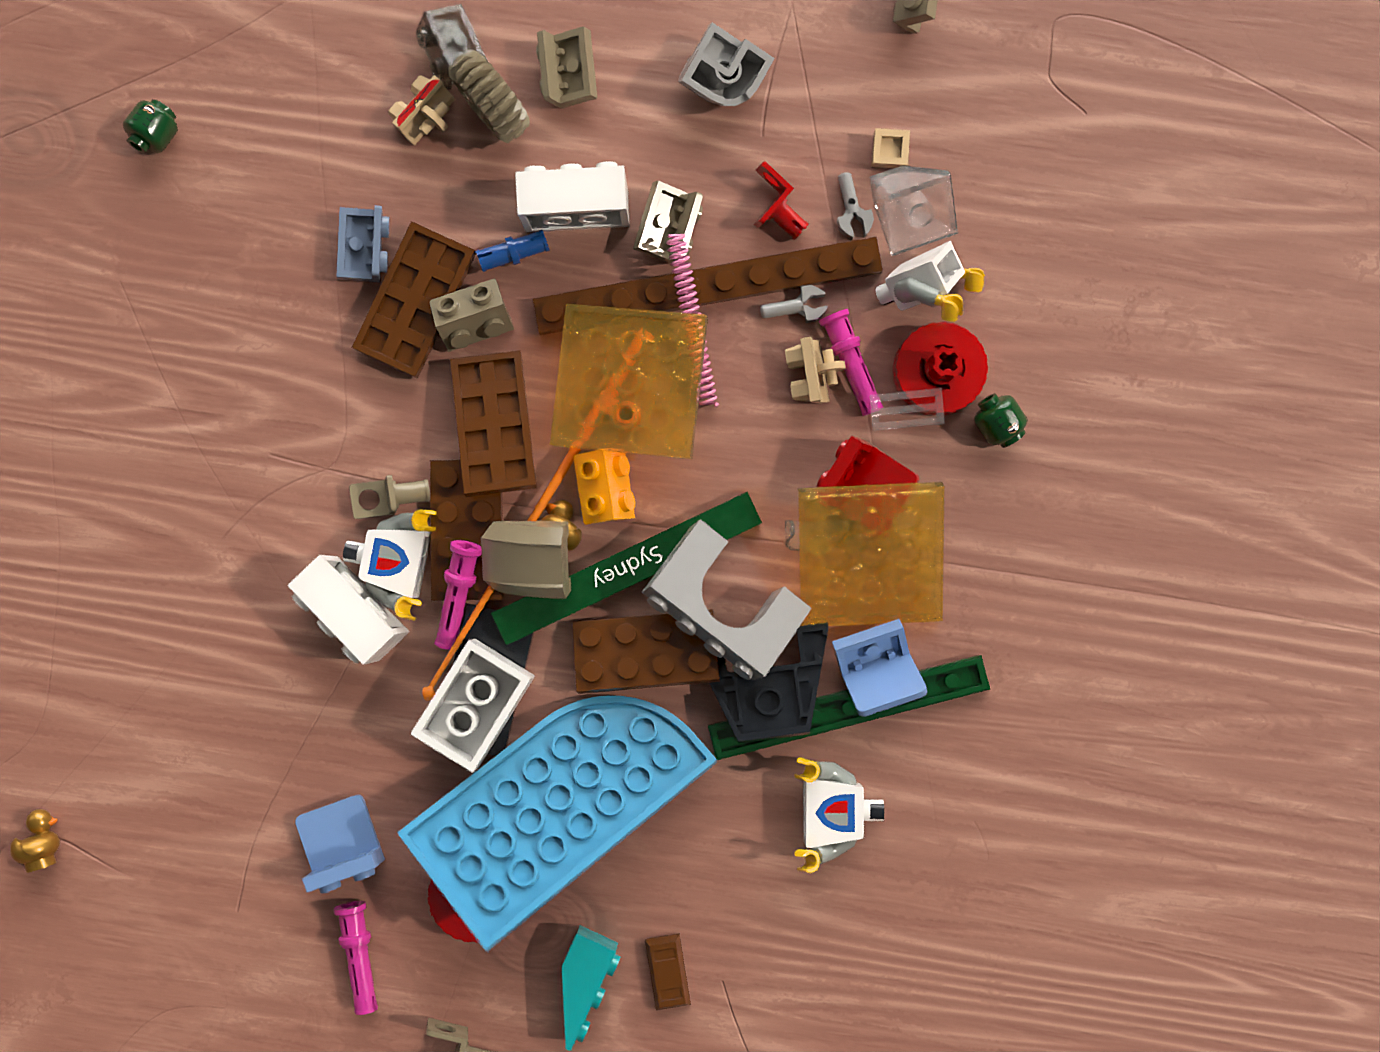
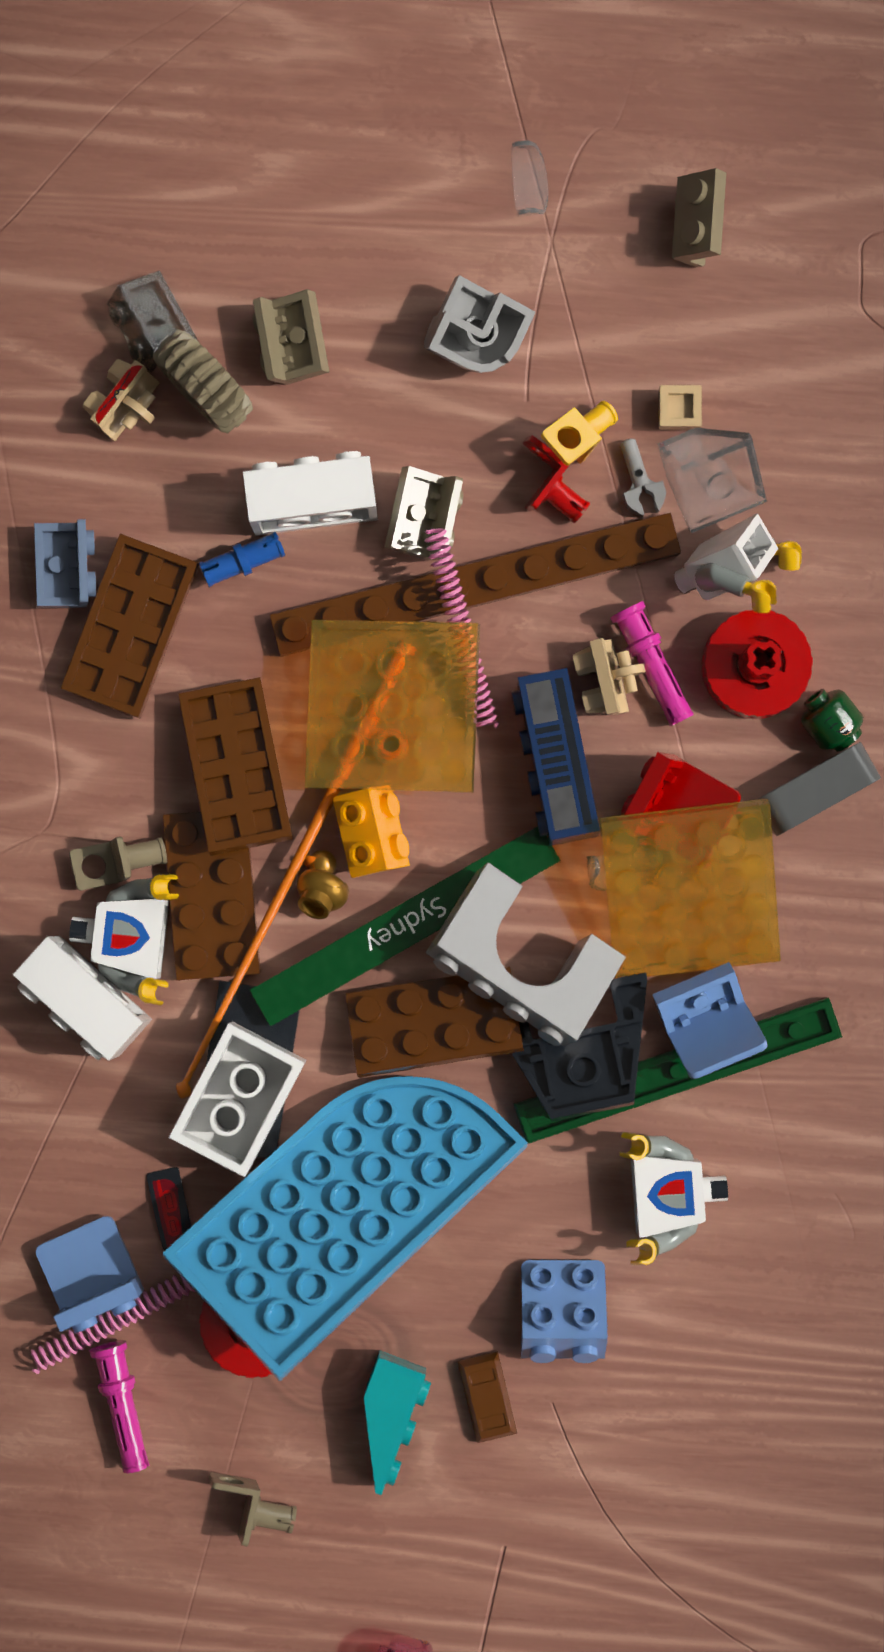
camera: 15 degrees left, 0 degrees up
dark tan bracket [429,279,514,352] -> none
dark pink pin [434,540,482,650] -> none
dark tan slope [481,521,571,598] -> none
light grey bar [760,285,828,323] -> none
clear tile [870,388,945,431] -> none
none -> bright pink piece [30,1275,196,1374]
none -> sticker [147,1167,192,1251]
none -> brick [511,668,600,846]
none -> medium blue bracket [521,1260,608,1363]
none -> yellow bracket [541,401,618,465]
none -> dark grey beam [756,742,881,836]

